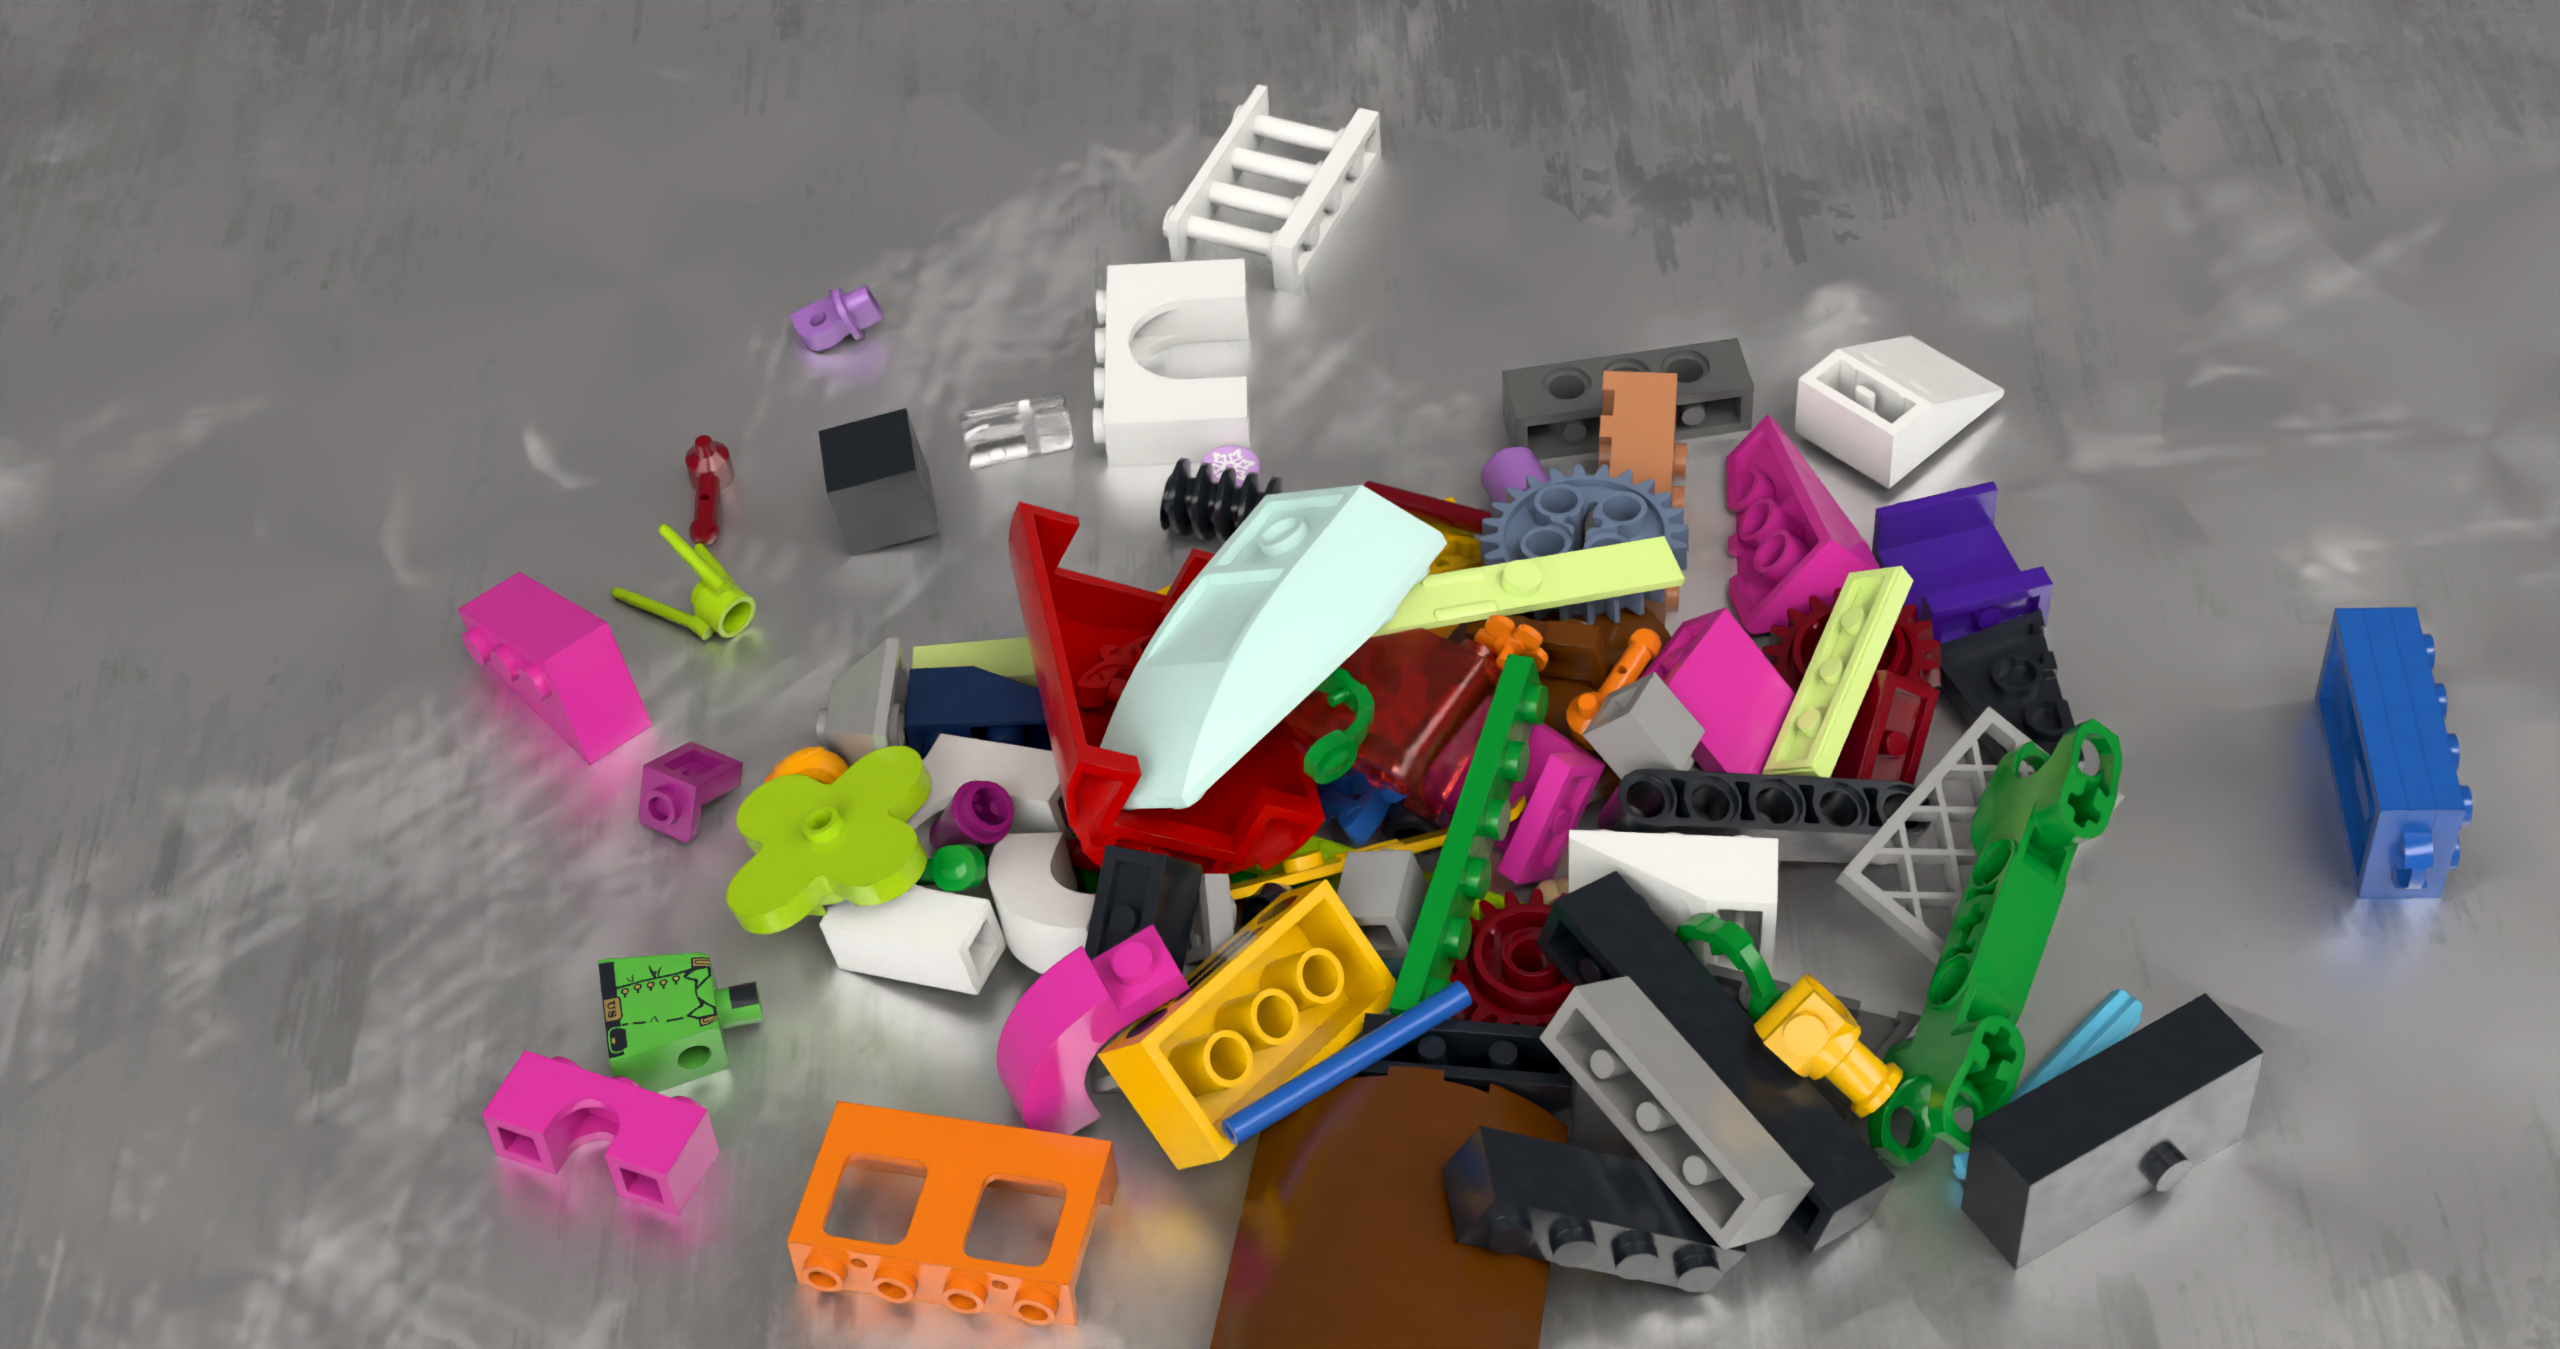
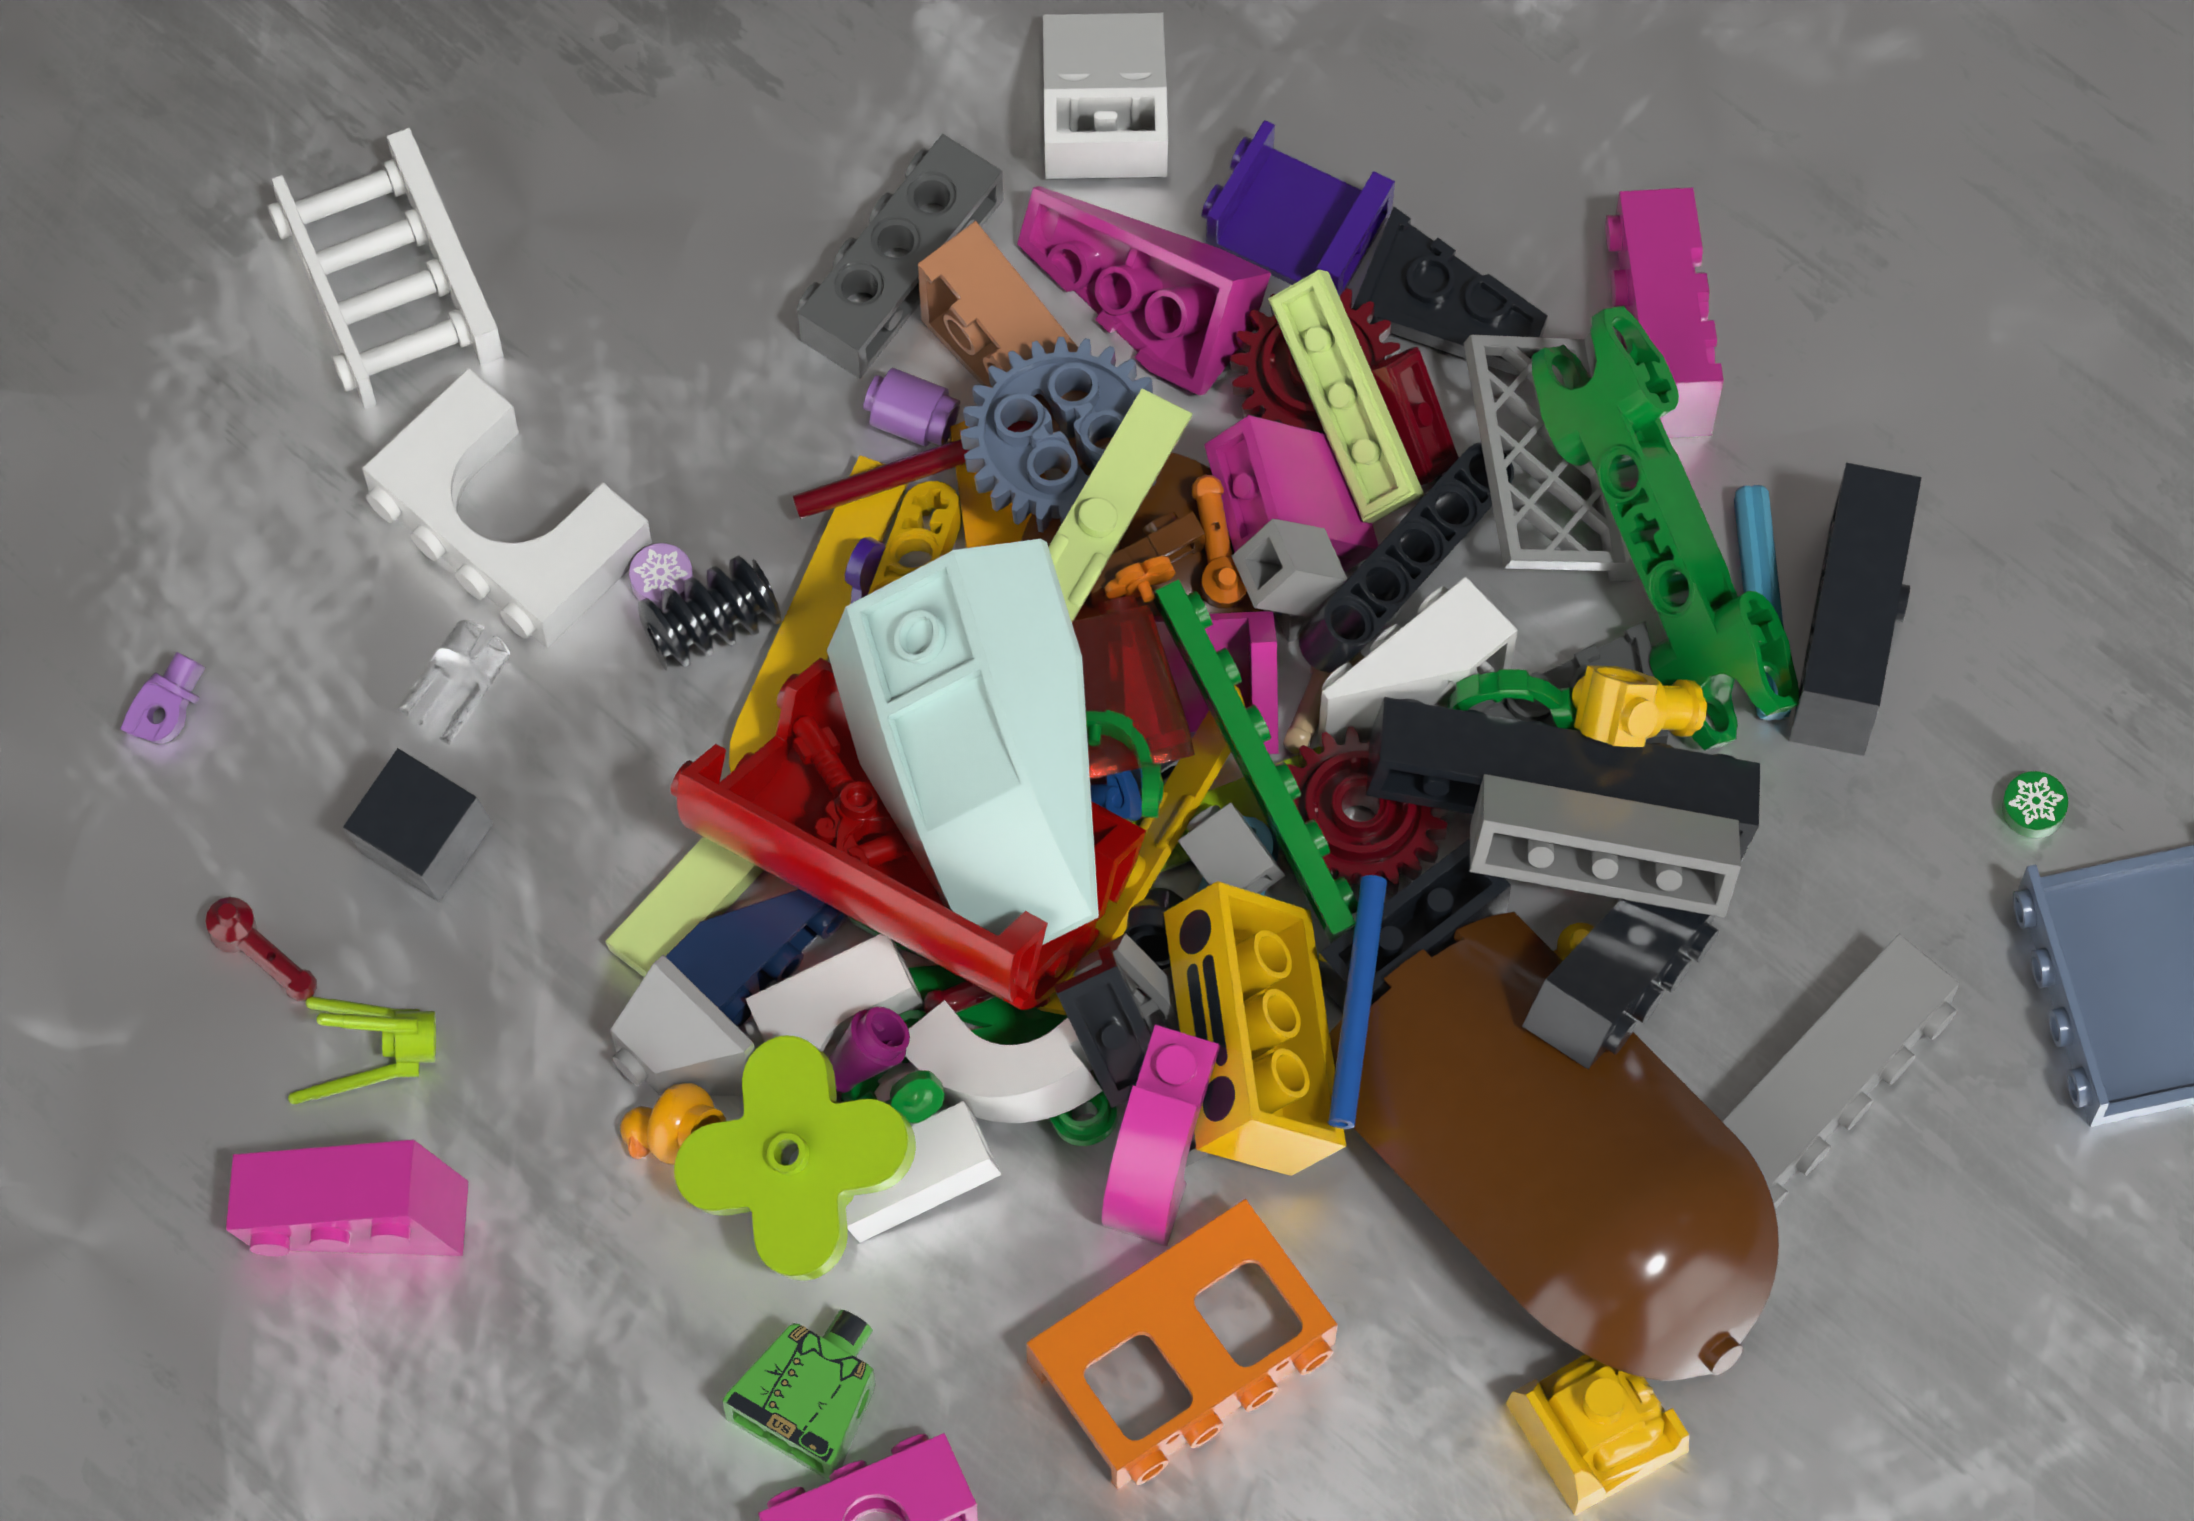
camera: 50 degrees left, 20 degrees up
magenta bracket [638,741,743,843] -> none
blue piece [2315,607,2473,899] -> none
none -> dark pink wedge [1605,187,1724,438]

